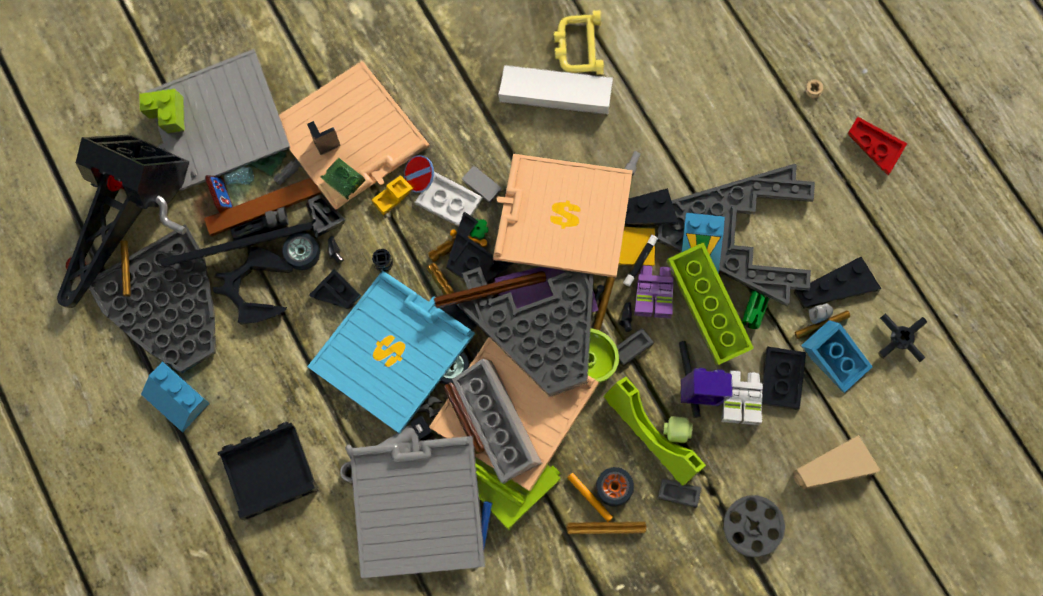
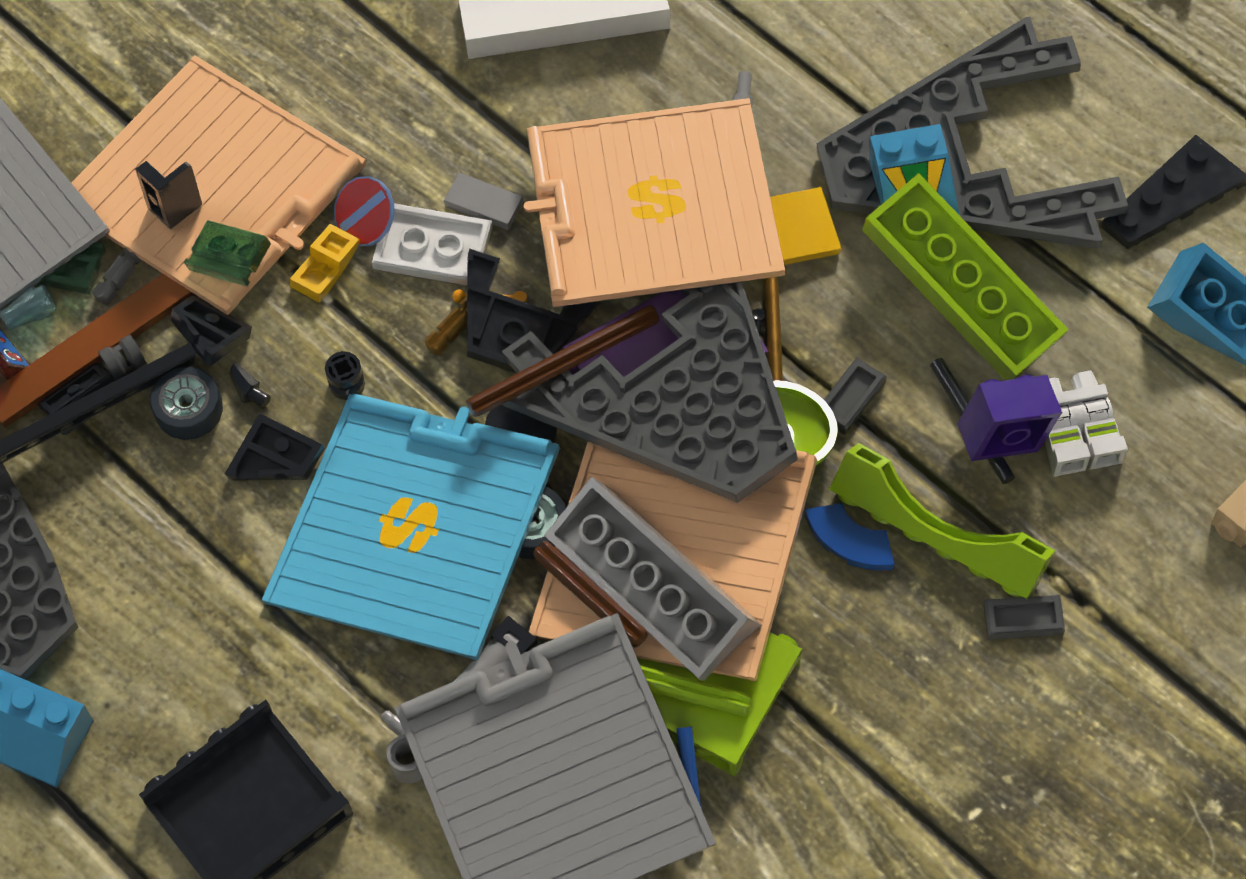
camera: 20 degrees left, 10 degrees down
black piece [212,246,293,325] -> none
dark grey bar [416,396,442,418] -> none
pearl gold axle [427,263,454,295] -> none
green plant [470,219,489,239] -> none
light orange bar [567,473,613,522] -> none
pearl gold axle [567,522,646,534] -> none
wheel [596,467,634,507] -> none
black bar [619,301,633,332] -> none
black bar [623,235,658,287] -> none
black wing [624,188,678,226] -> none
medium lavender hips [634,265,673,318] -> none
yellowish green head [664,416,693,443] -> none
dark grey wedge [723,495,785,557] -> none
green arm [741,291,770,329] -> none
black tile [762,346,806,410] -> none
pearl gold bar [794,310,851,339] -> none
light grey arm [808,304,833,324] -> none
none -> blue tile [805,503,894,570]

